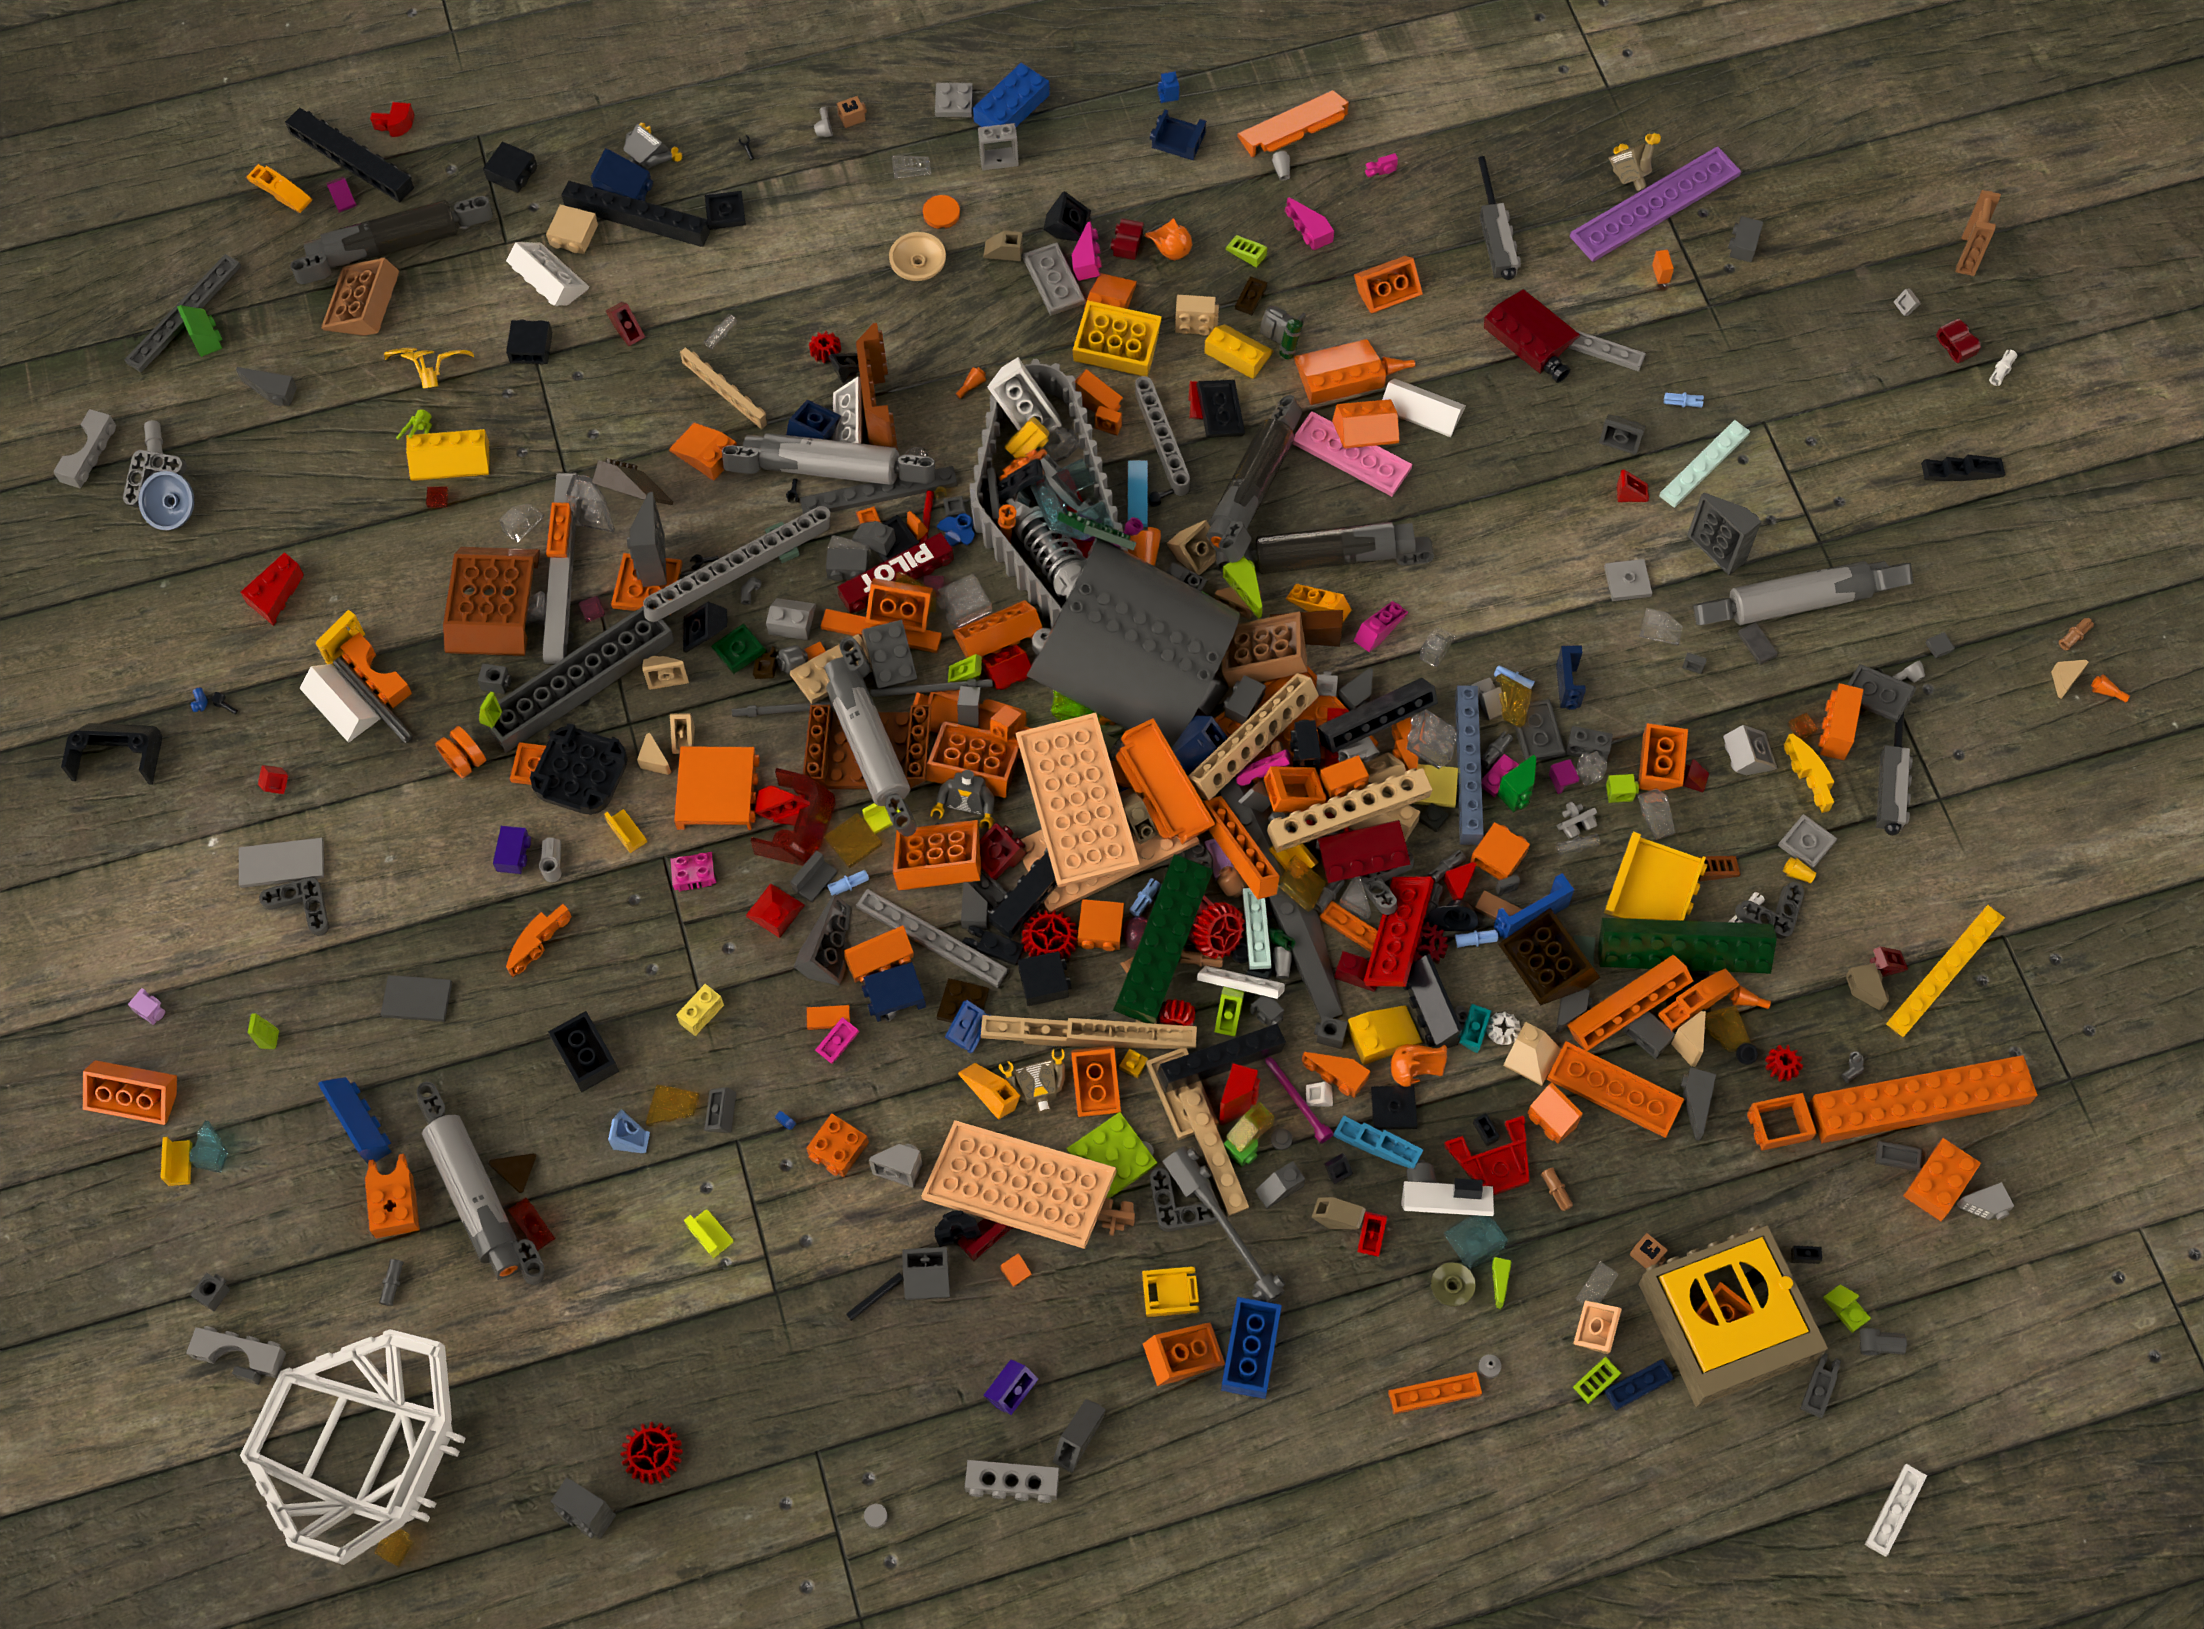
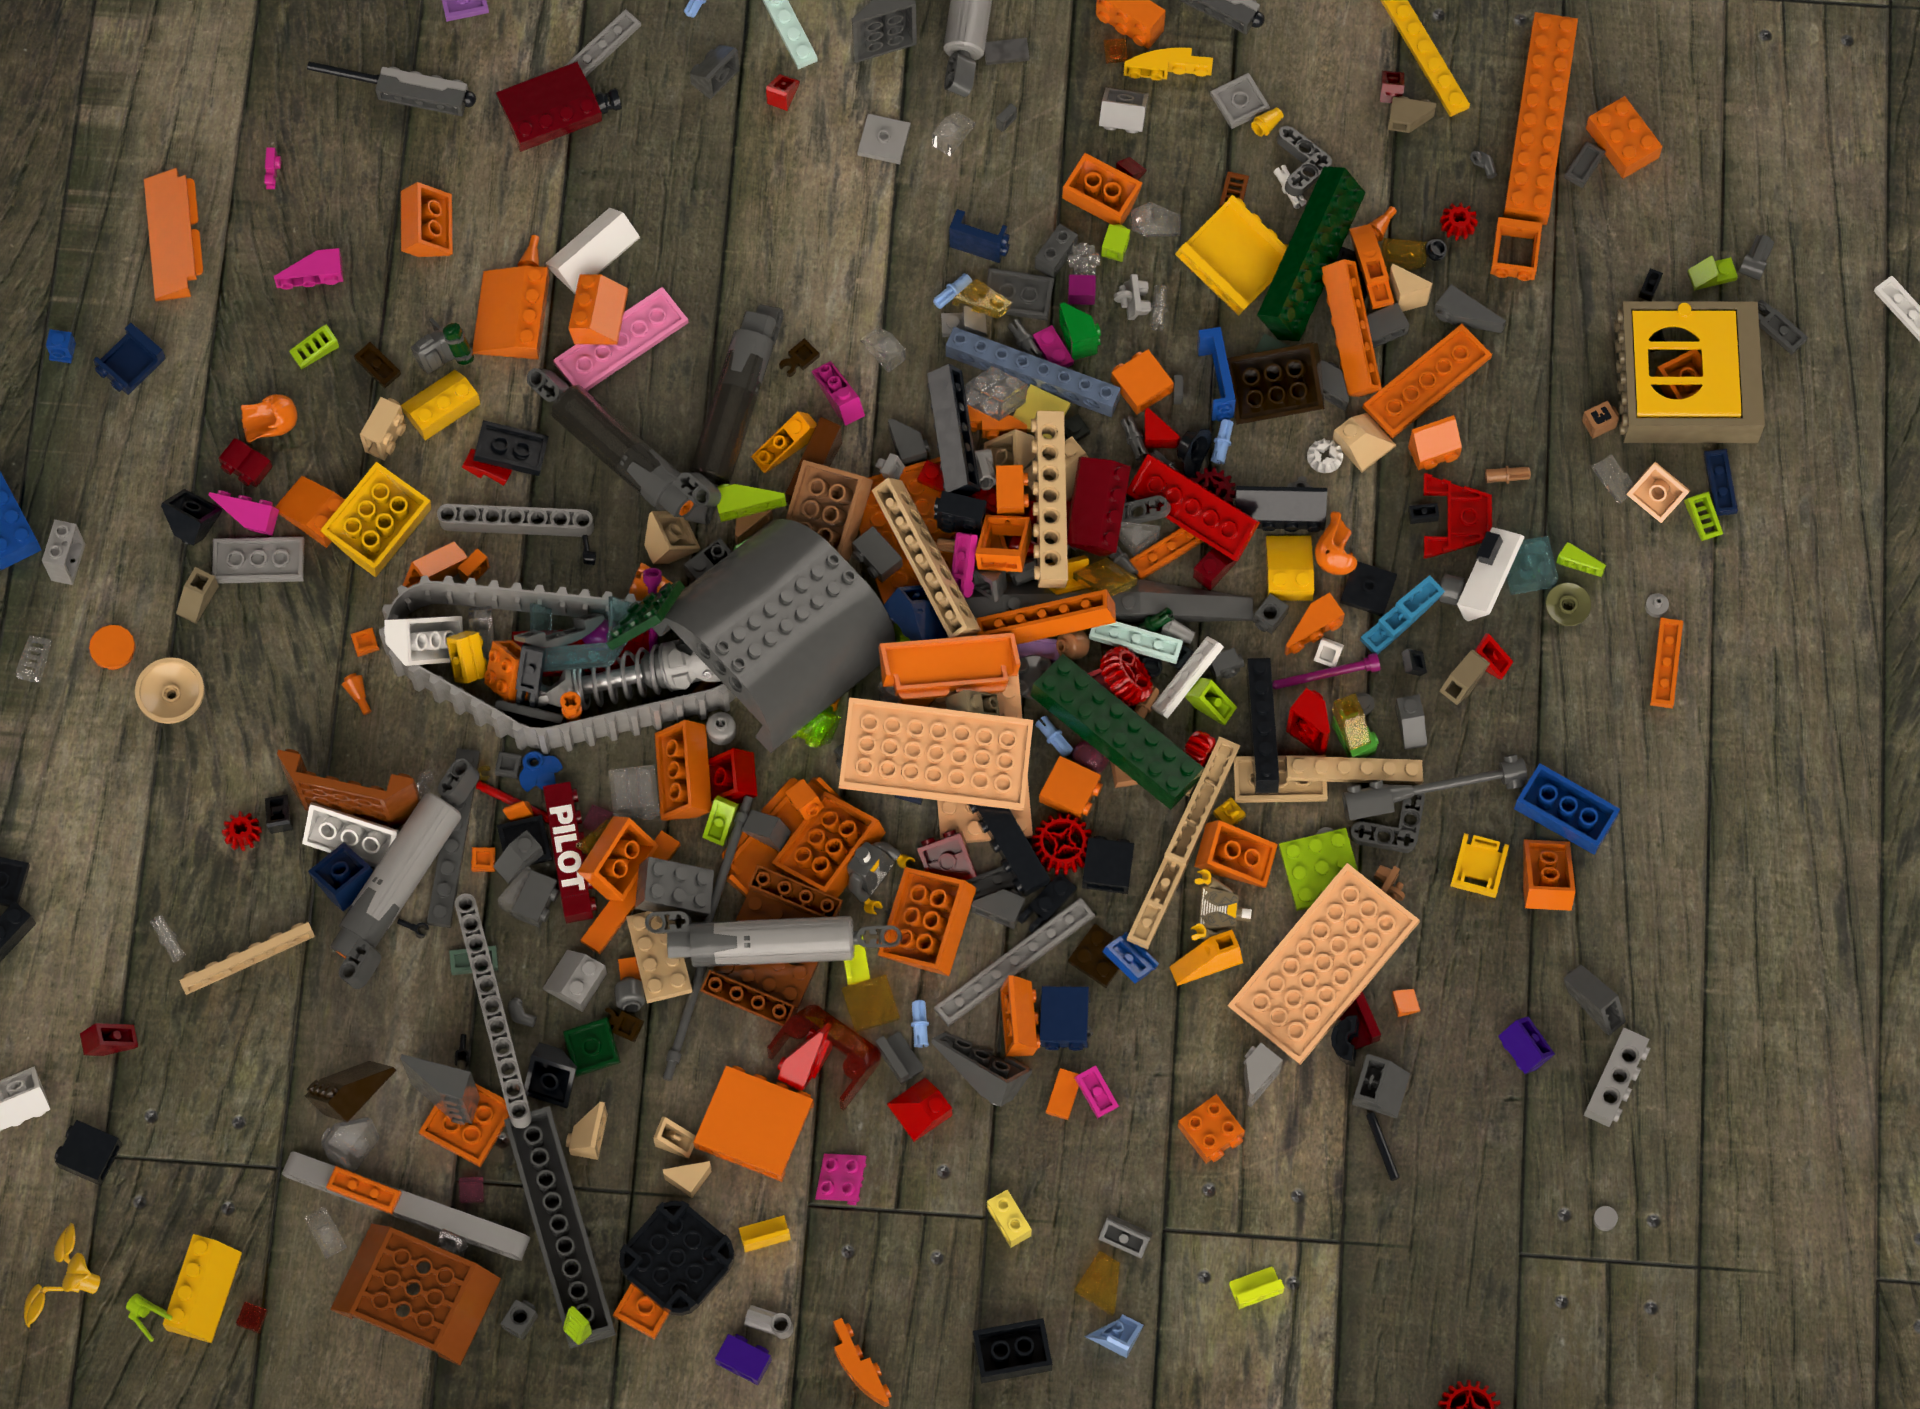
camera: 70 degrees left, 5 degrees up
orange wheel [435,726,486,779] -> none
orange slope [669,423,737,481] -> none
blue tile [775,1111,796,1130] -> none
dark azure slope [1128,461,1148,527] -> none
light grey cone [1272,151,1290,181] -> none
teal slope [1459,1004,1492,1053] -> none
medium nougat tile [1474,891,1522,920] -> none
light grey slope [1957,1182,2014,1220] -> none
none -> dark brown plate [779,338,820,377]

